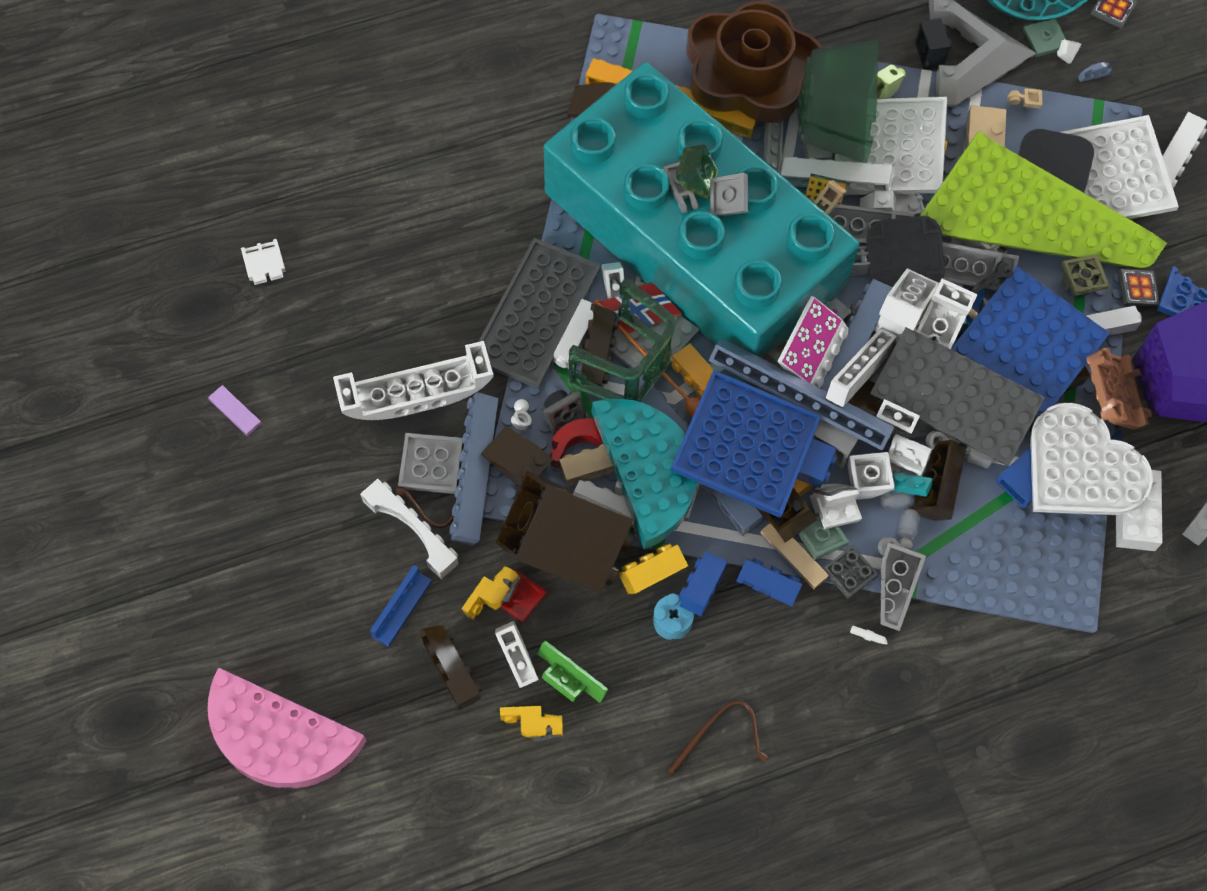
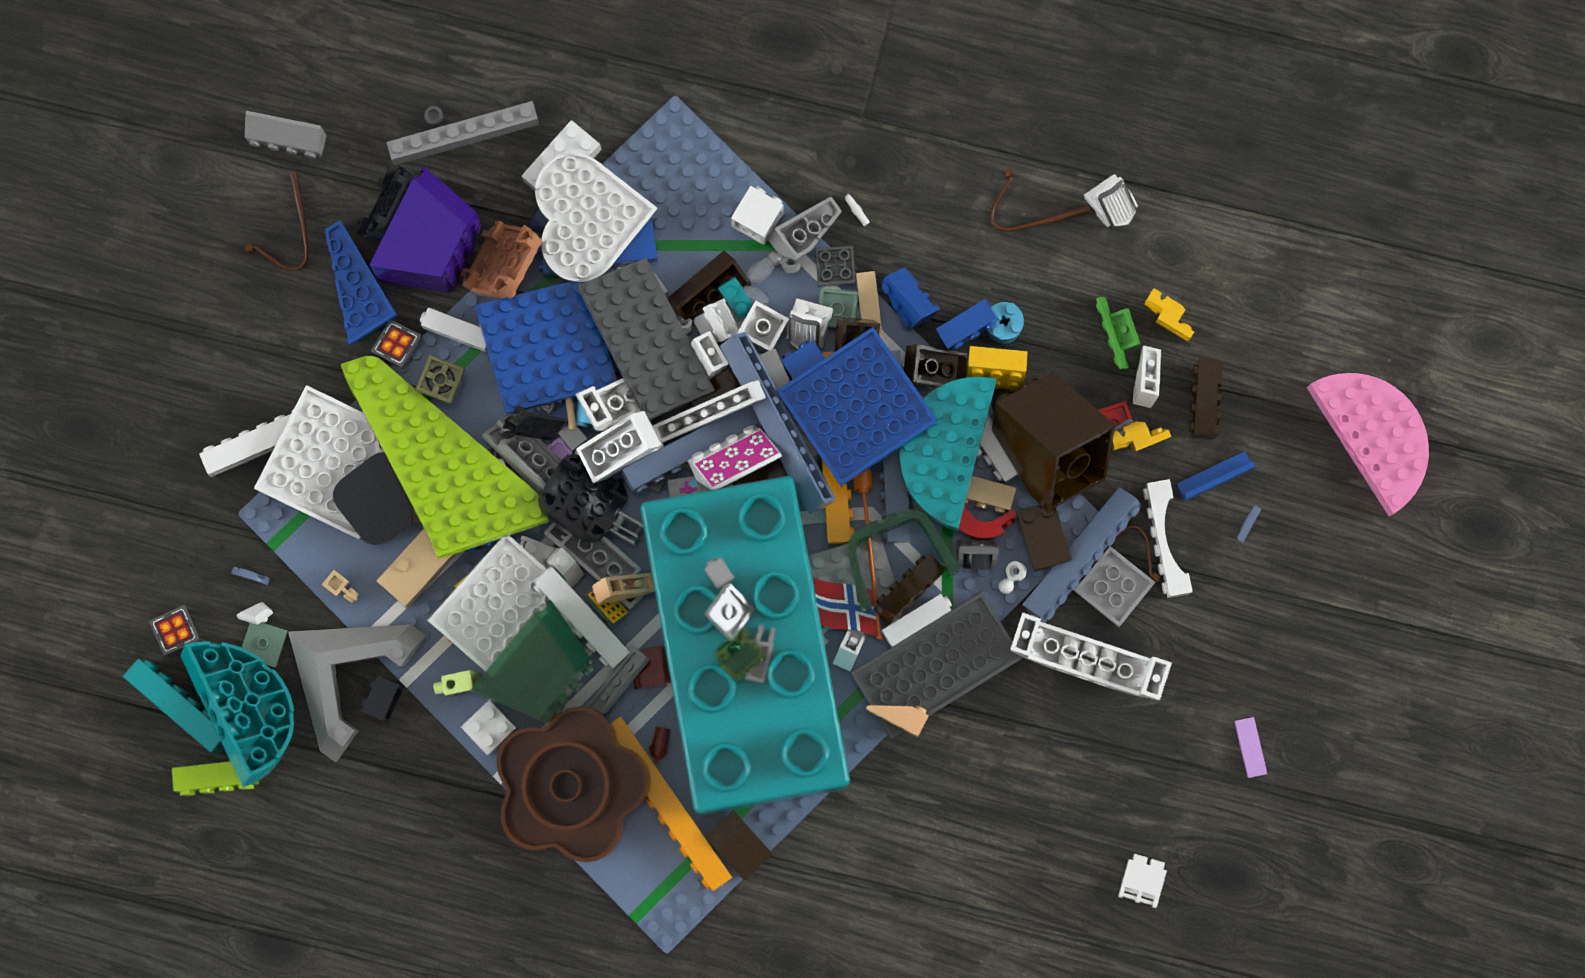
camera: 145 degrees left, 15 degrees up
none -> light grey brick [704,558,735,590]
none -> white brick [731,186,784,245]
none -> light nougat slope [866,705,929,737]
none -> dark brown slope [903,344,967,388]
none -> white piece [1084,174,1138,227]
none -> sand blue tile [1237,506,1261,542]

